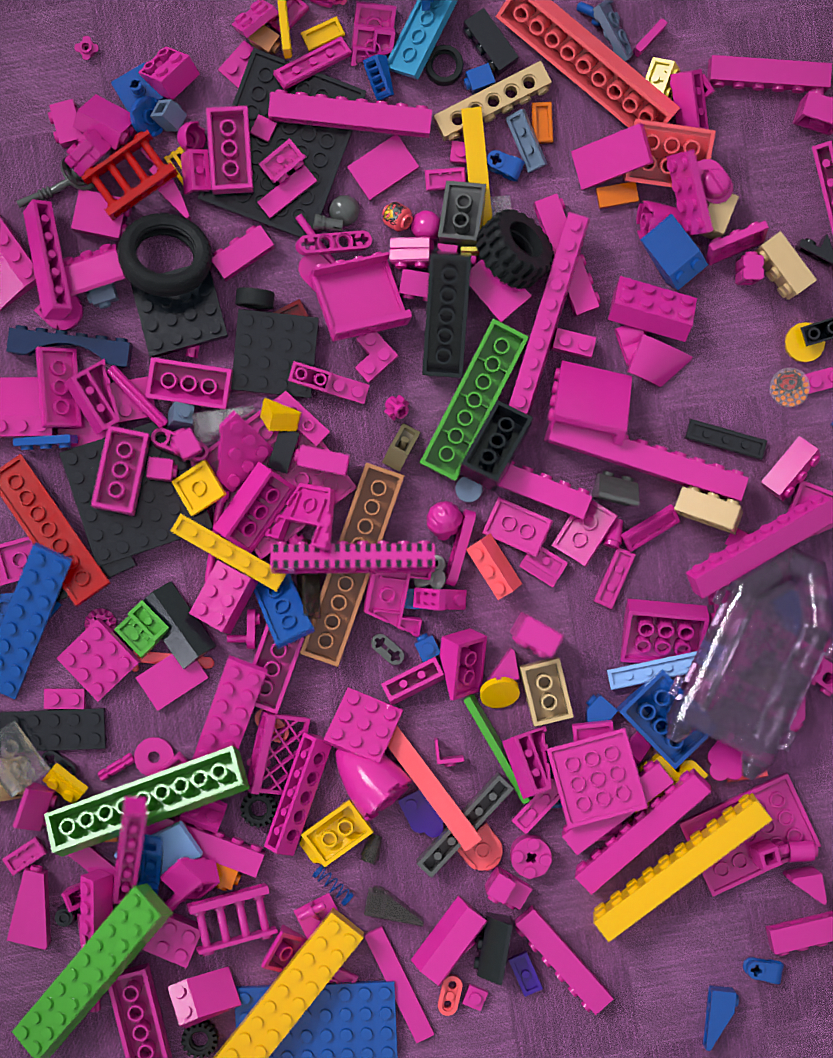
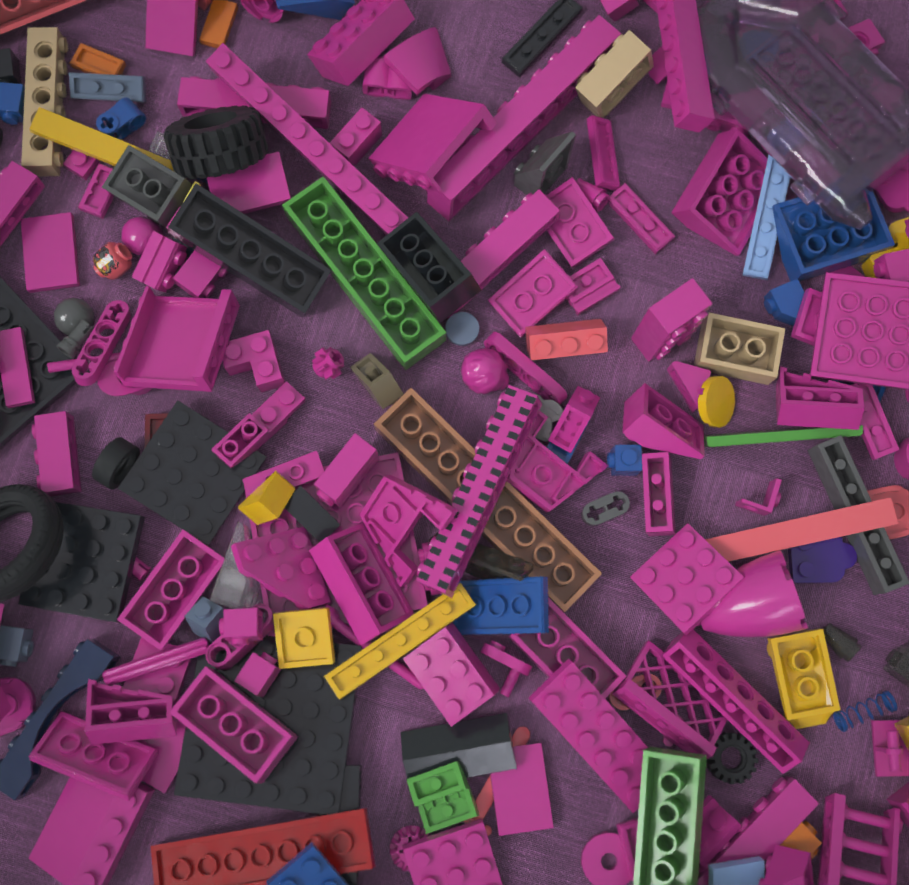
camera: 60 degrees left, 10 degrees down
blue plate [13,434,78,450] -> none

